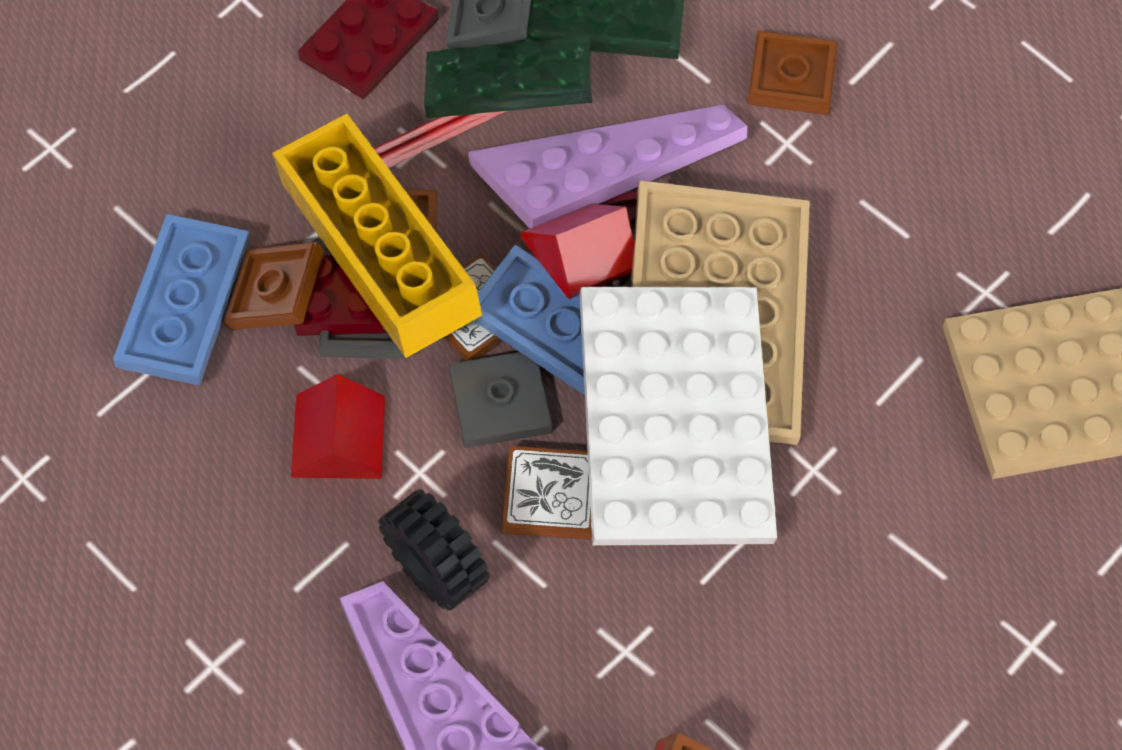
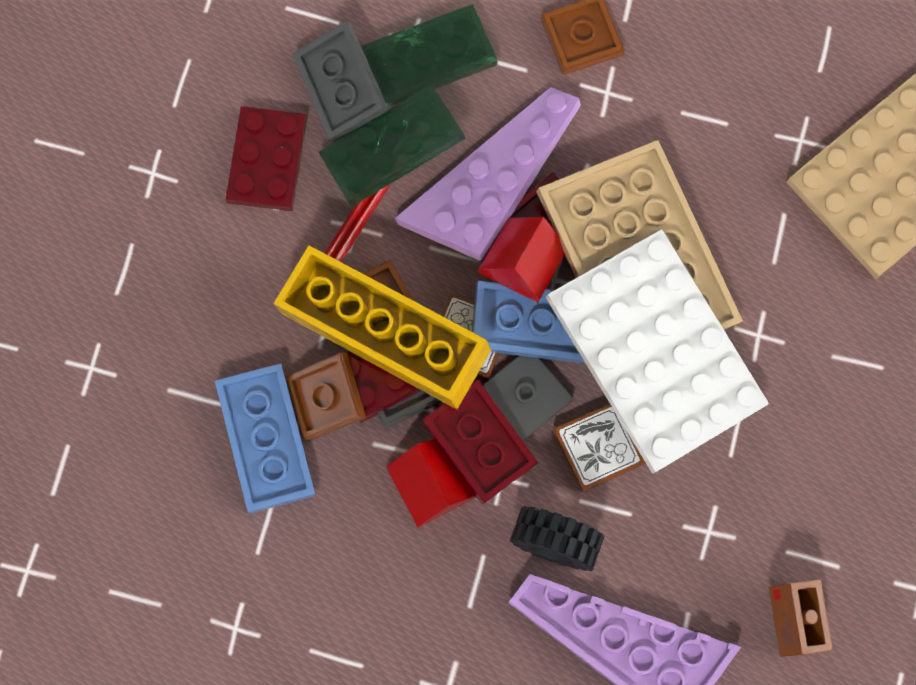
camera: 30 degrees left, 15 degrees up
none -> dark red plate [421,379,538,504]

